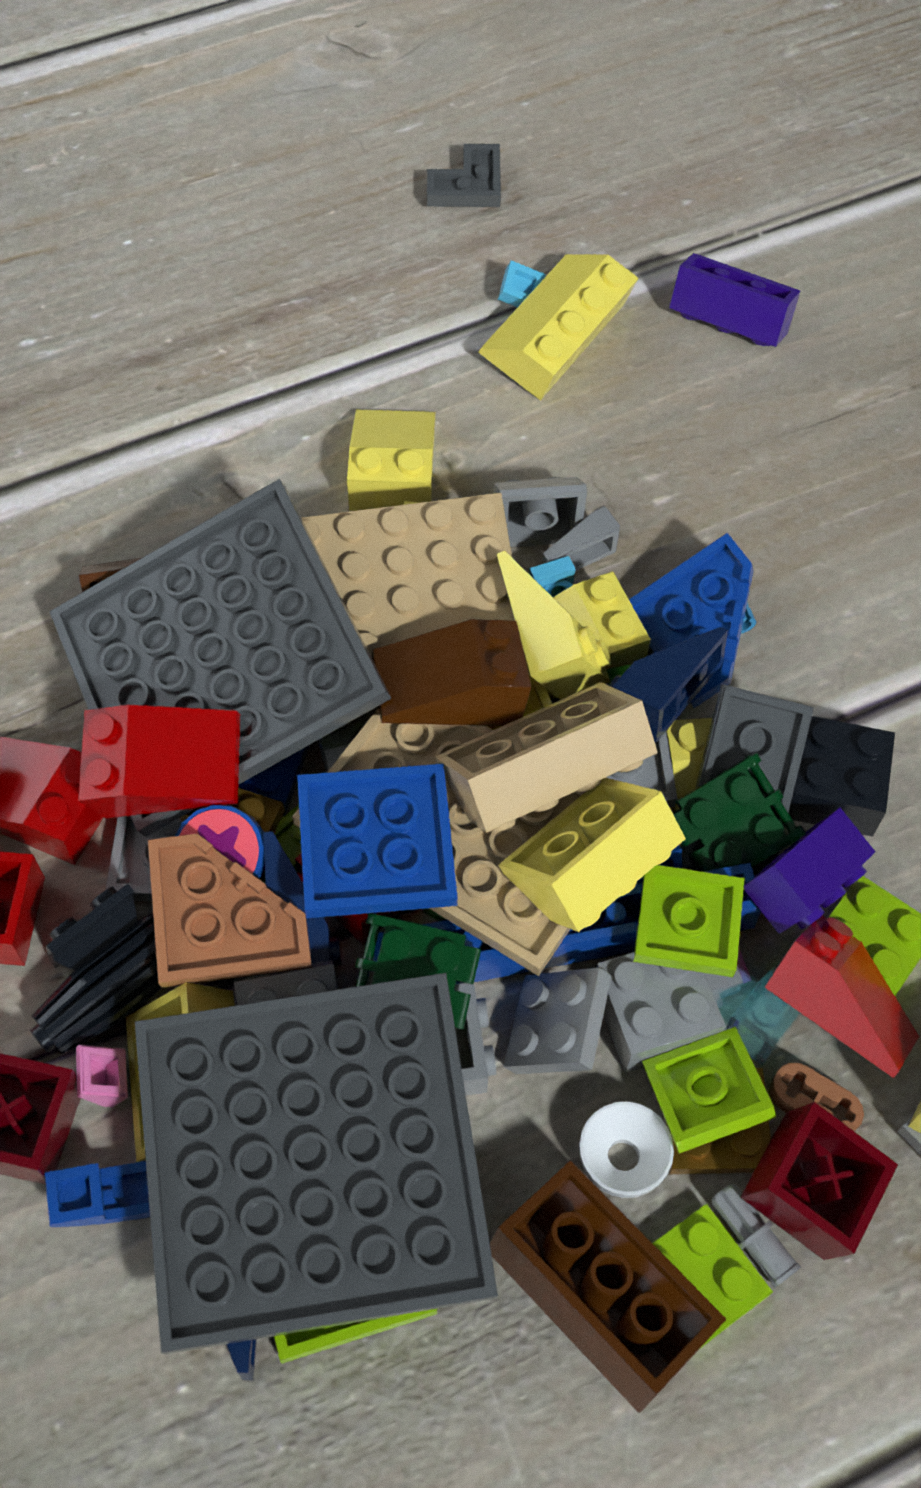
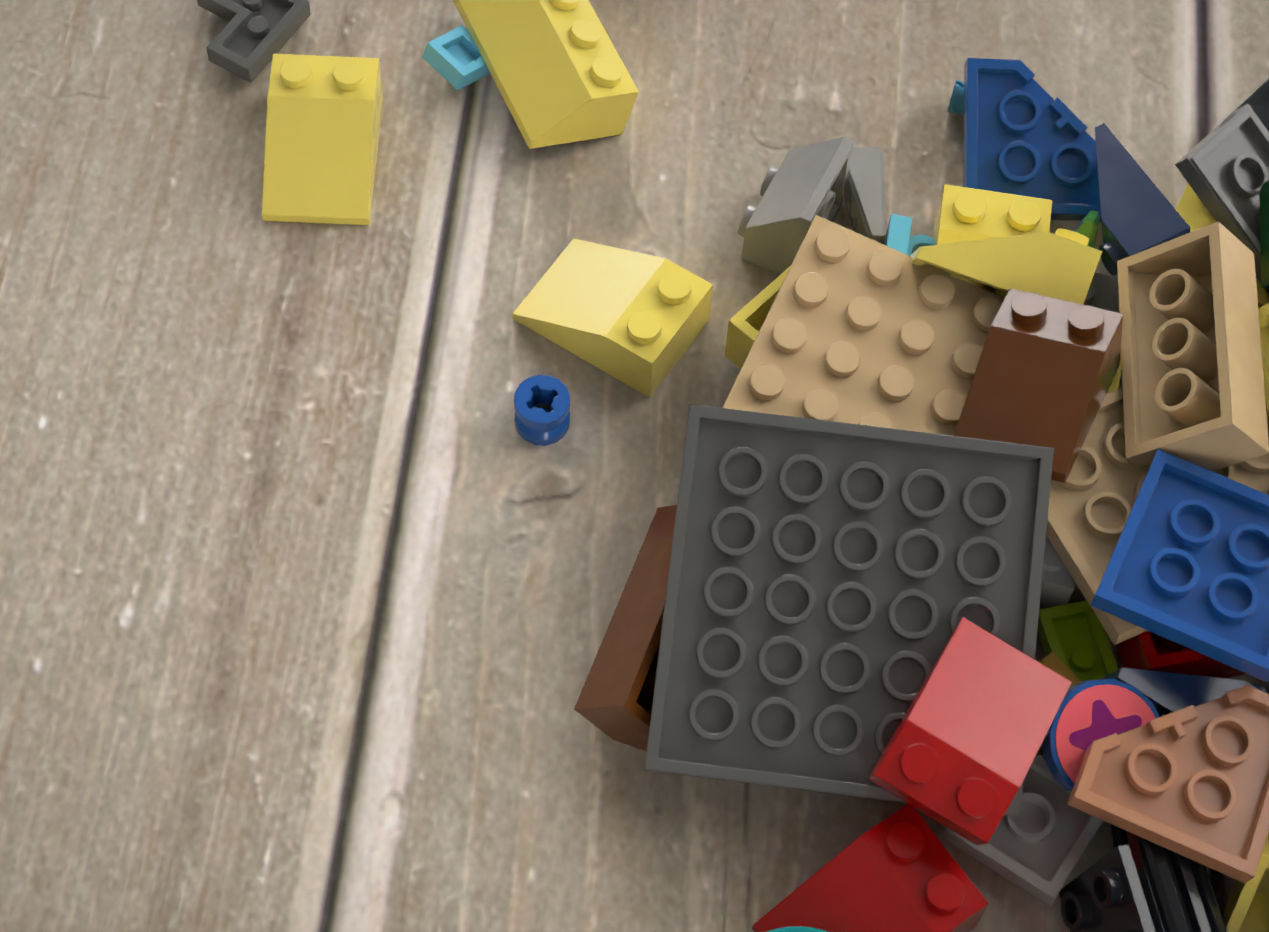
camera: 60 degrees left, 0 degrees up
none -> light yellow slope [262,54,383,225]
none -> blue wheel [514,375,570,446]

